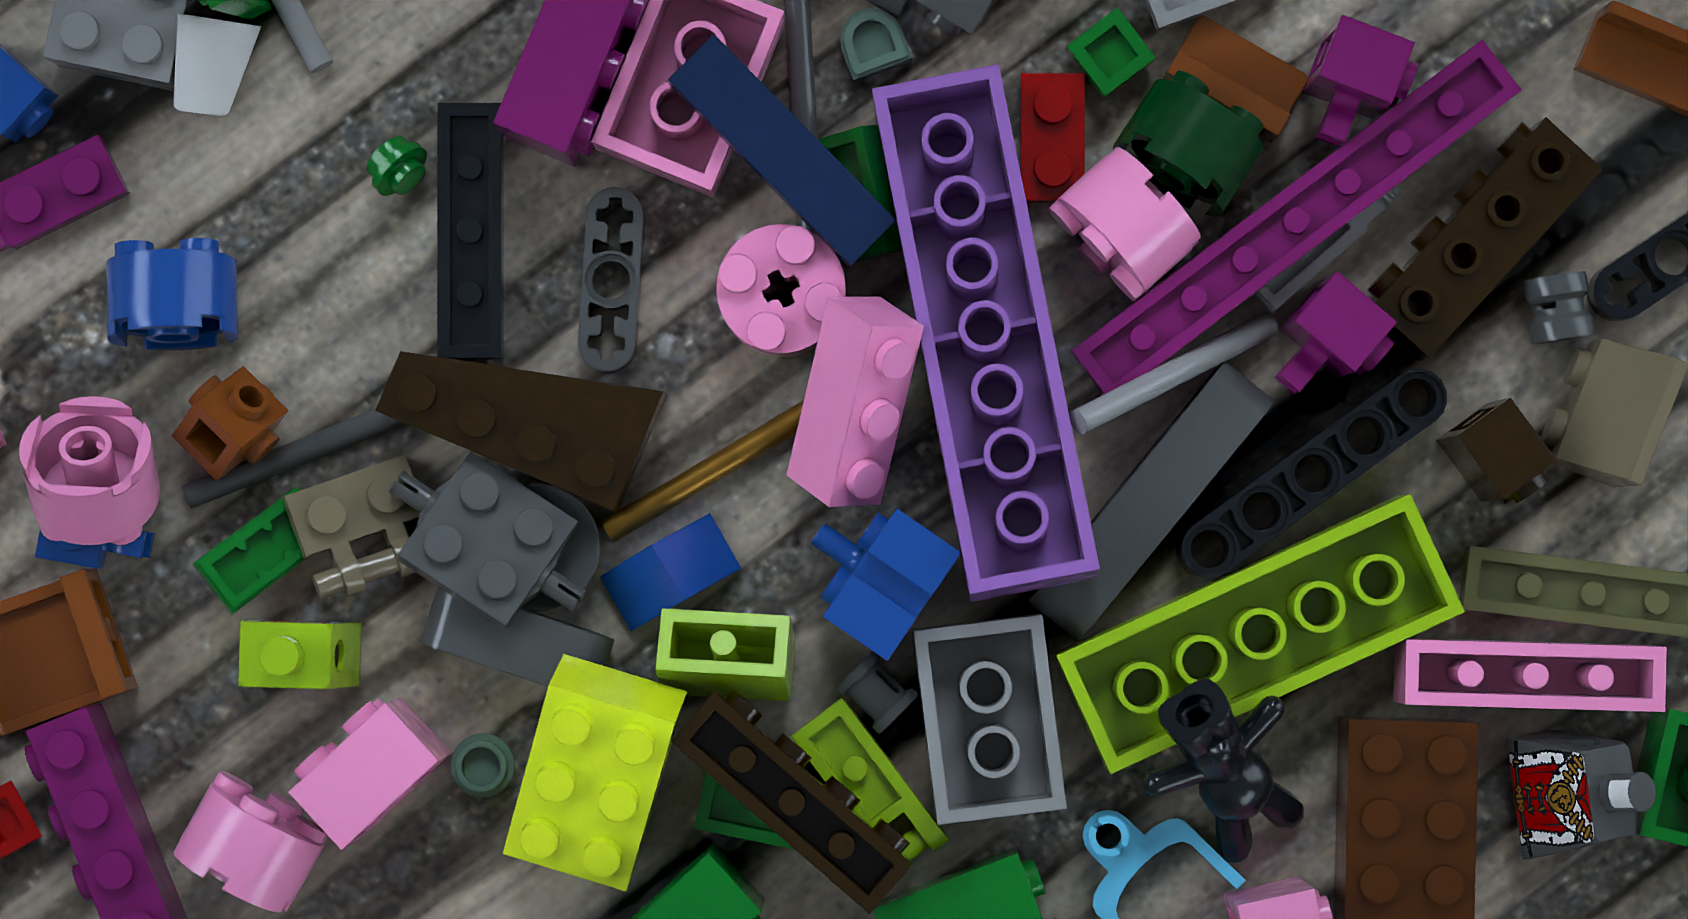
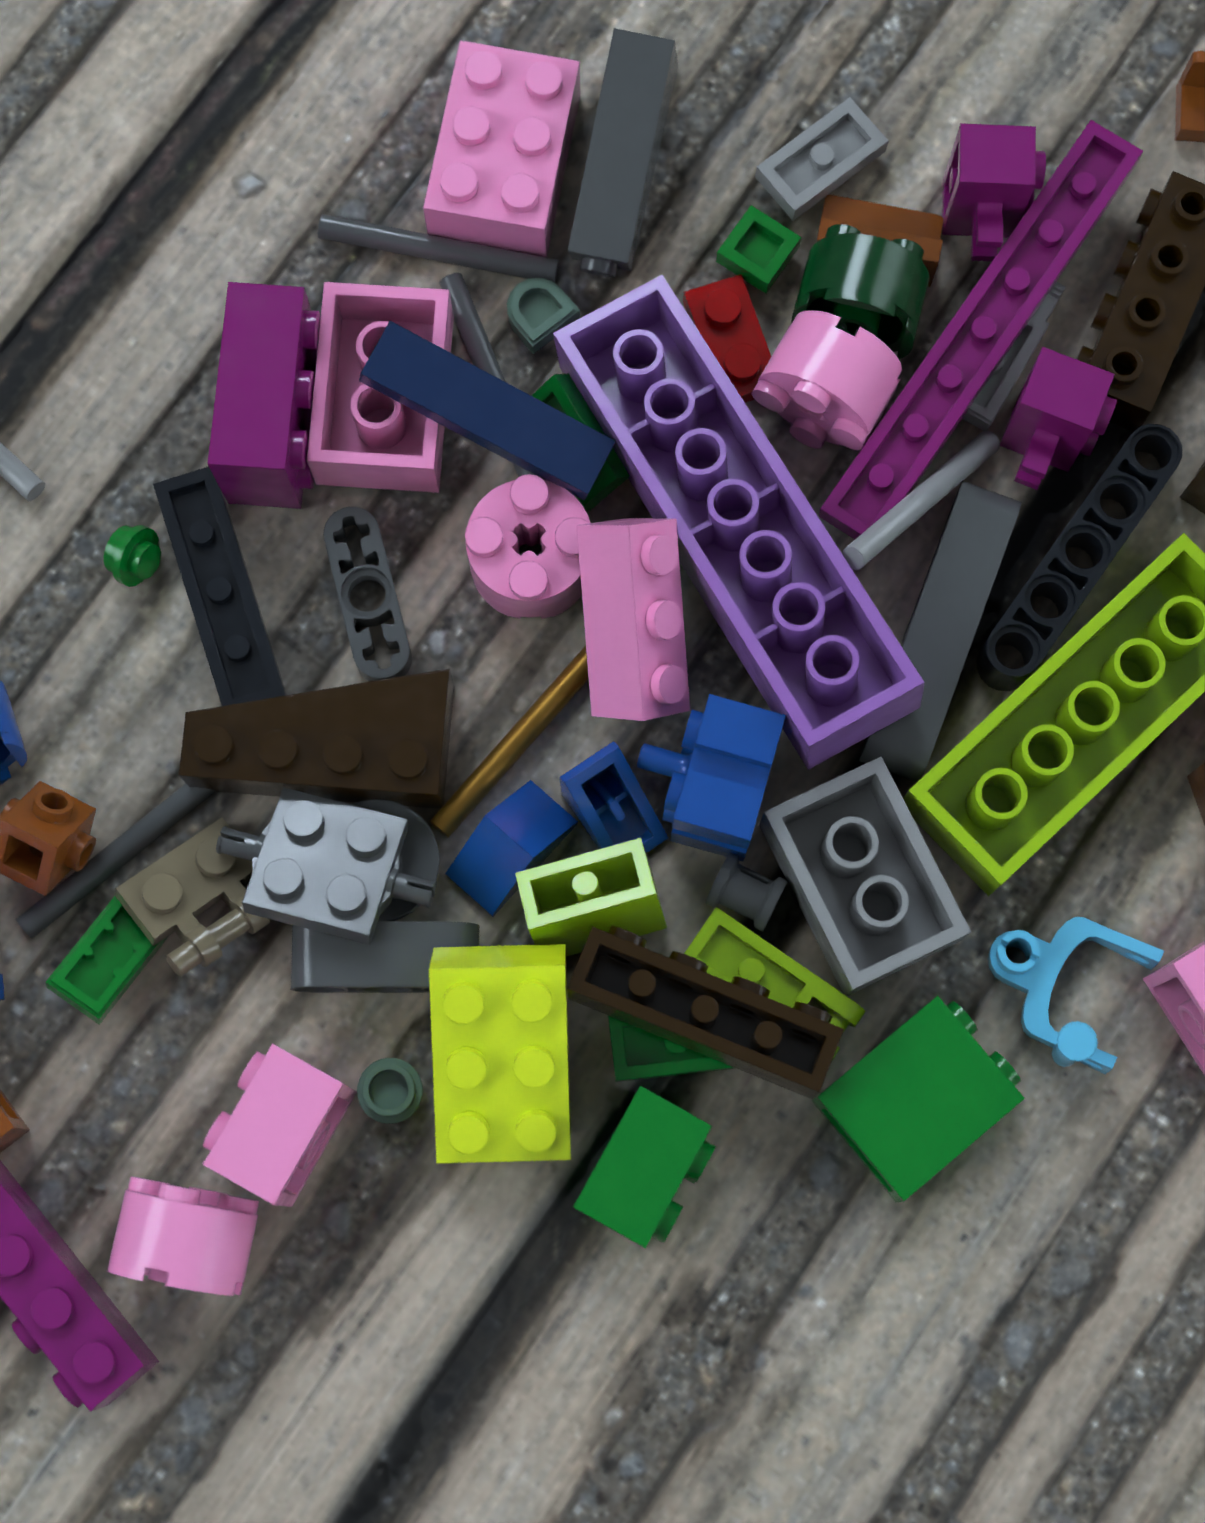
camera: 20 degrees left, 10 degrees down
lime torso [238,619,362,689] -> none
black animal [1143,678,1304,863] -> none
none -> blue slope [560,741,669,853]

